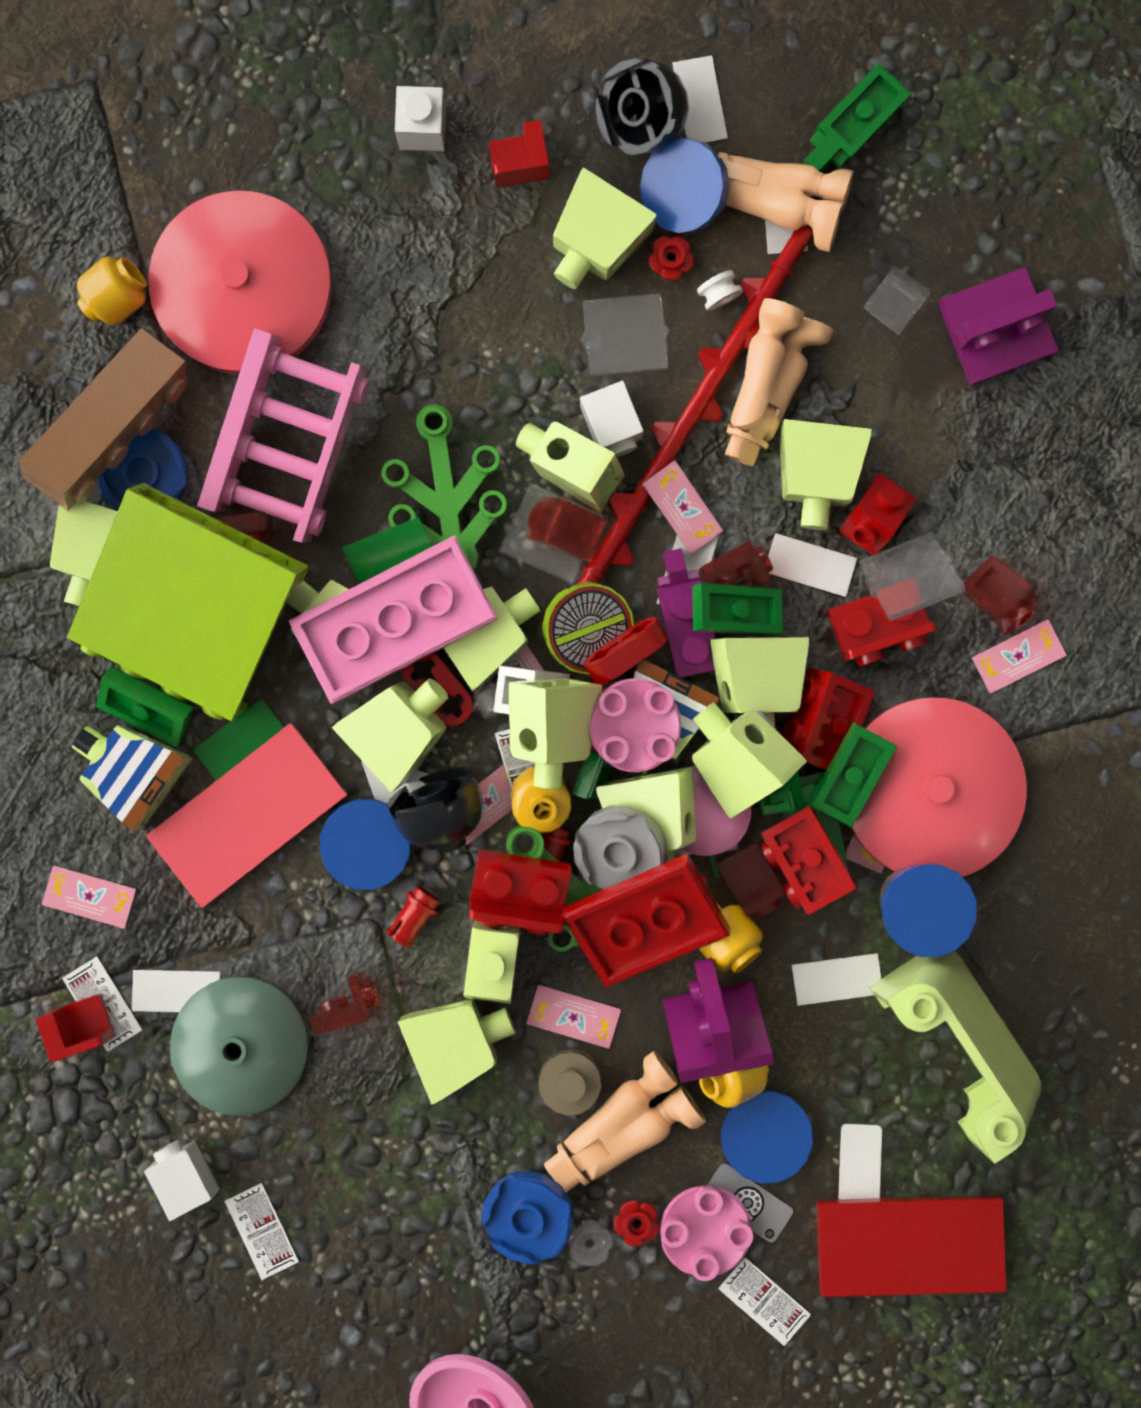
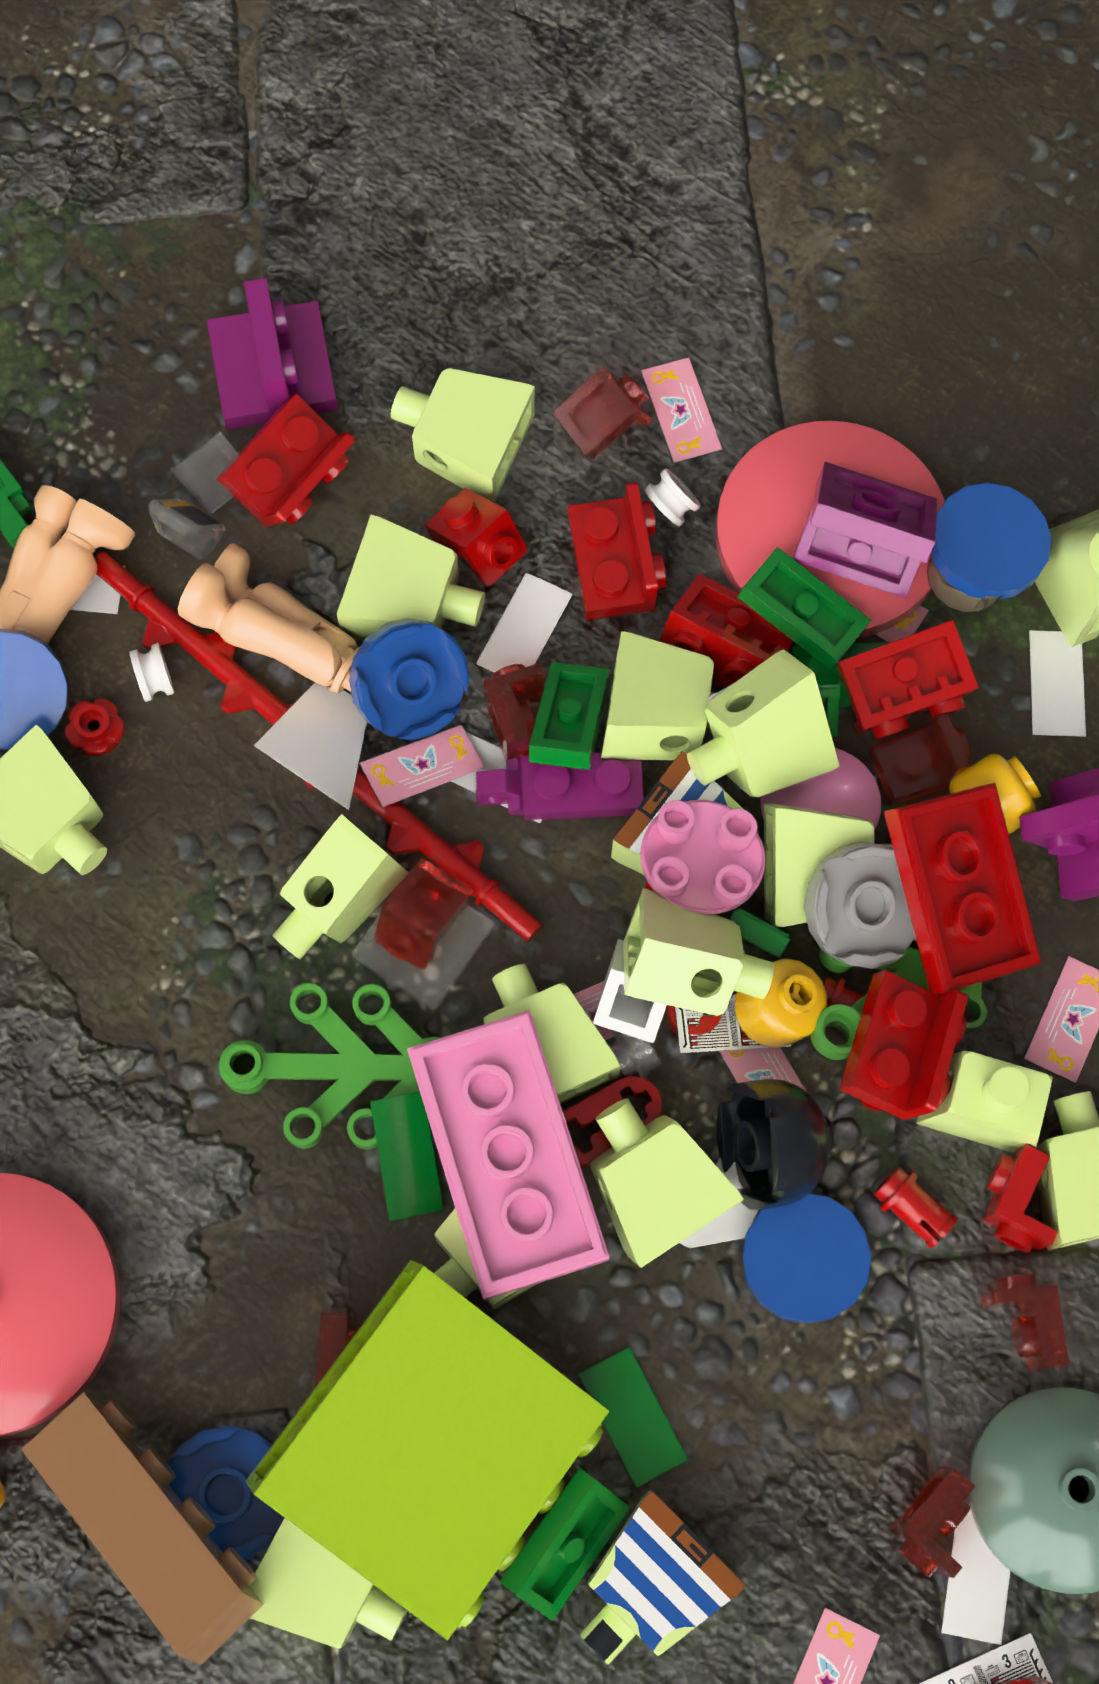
camera: 80 degrees left, 15 degrees down
coral tile [146,723,349,908] -> none
bright pink fence [197,328,370,543] -> none
tile [542,582,634,675] -> none
white brick [580,380,644,457] -> none
clear piece [581,293,669,377] -> none
red beam [583,616,669,685] -> none
clear piece [859,532,965,621] -> none
none -> clear slope [148,499,227,560]
none -> red bracket [216,393,356,528]
none -> white sticker [254,682,367,810]
none -> blue tile [349,618,470,740]
none -> yellowish green torso [391,368,535,503]
none -> white bush [644,468,701,527]
none -> magenta bracket [793,462,937,598]
none -> clear red bracket [891,1467,975,1578]
none -> red bracket [981,1144,1058,1253]

